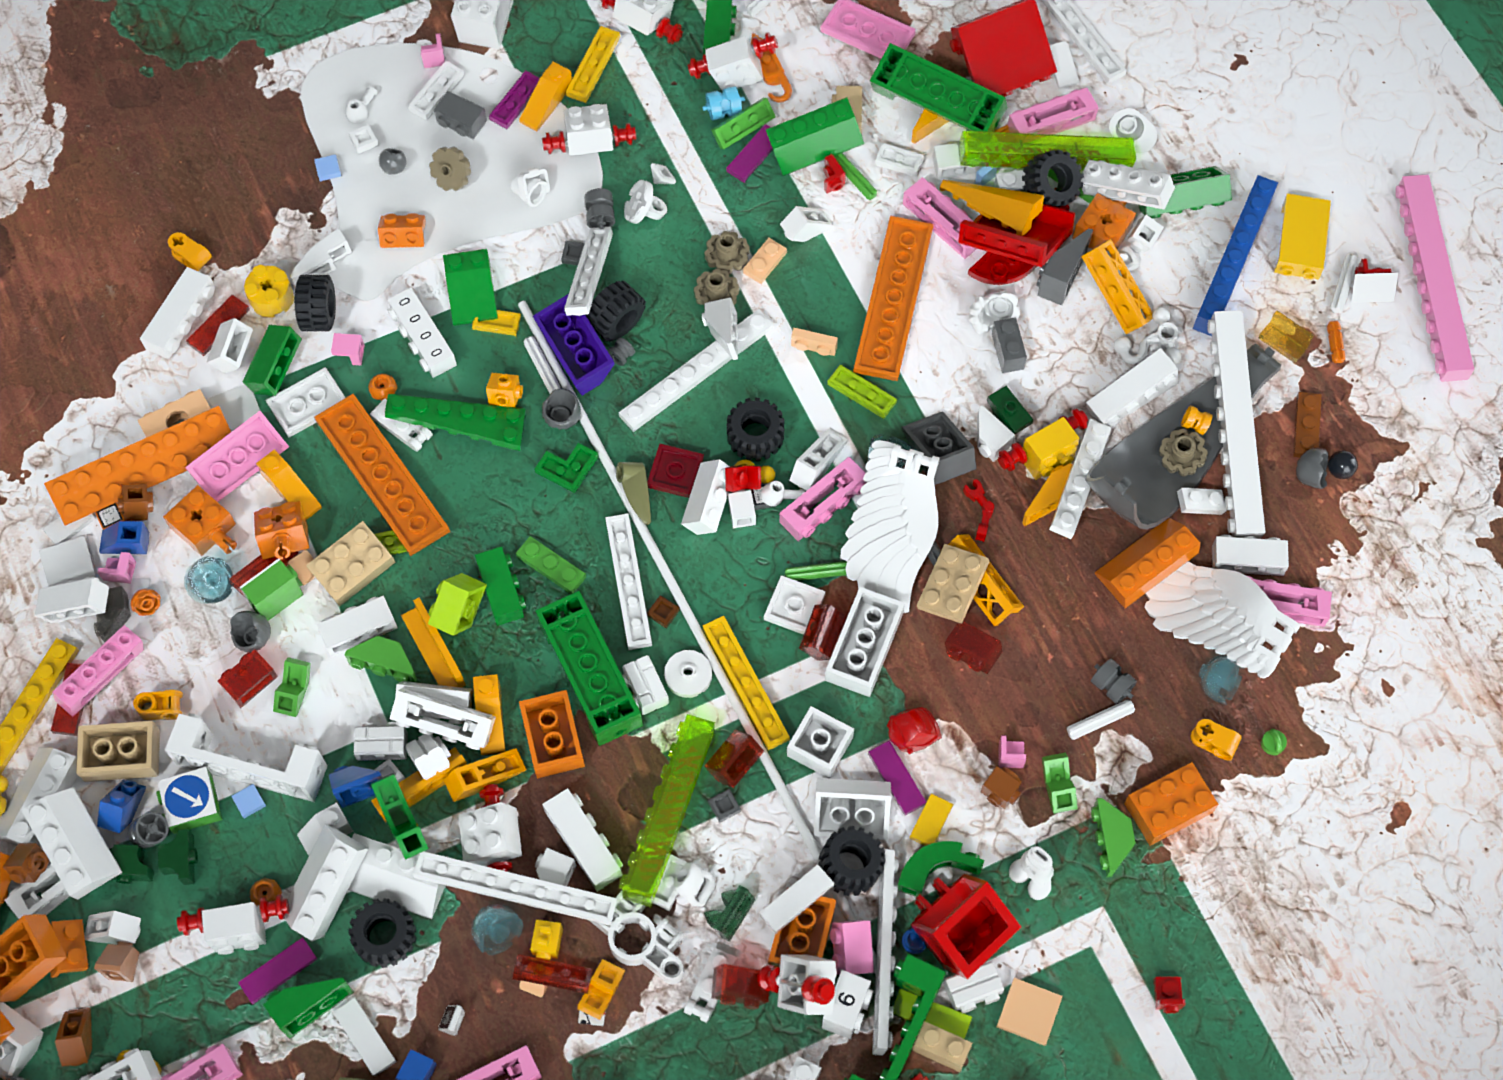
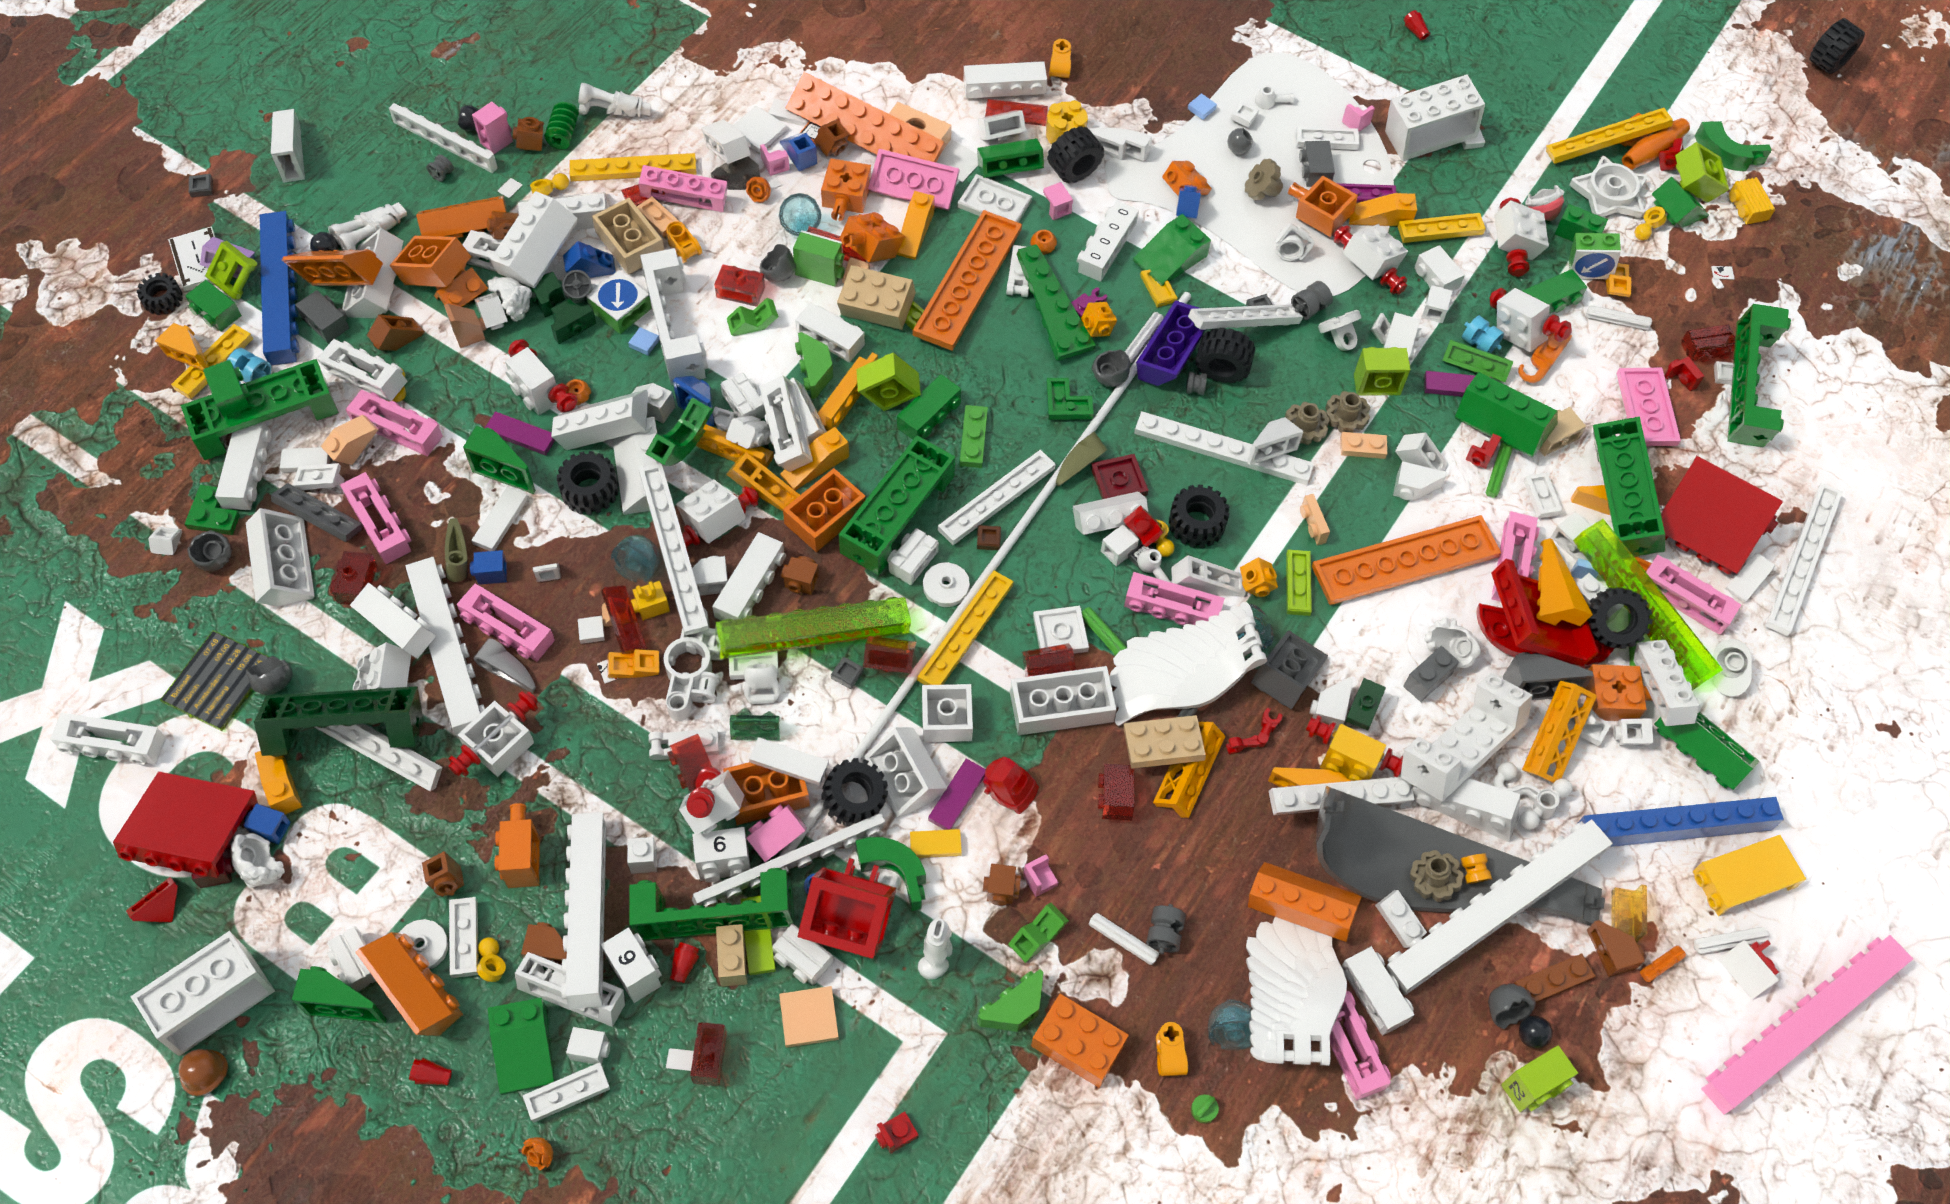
camera: 55 degrees right, 5 degrees down
none -> white hair [487,276,532,321]
none -> white tile [578,616,605,644]
none -> light nougat plate [637,197,679,238]
none -> dark orange brick [781,556,819,595]
none -> magenta plate [1071,287,1107,319]
none -> blue brick [1176,185,1201,219]
none -> light orange brick [1240,557,1278,597]
none -> orange brick [1288,176,1358,237]
none -> lime brick [1354,347,1410,396]
none -> white brick [1384,312,1422,360]
none -> white slope [1393,461,1447,501]
none -> white plate [1400,673,1533,802]
none -> white brick [1414,245,1465,292]
none -> white brick [1421,285,1452,323]
none -> lime brick [1501,1045,1578,1112]
none -> dark orange slope [1587,920,1645,977]

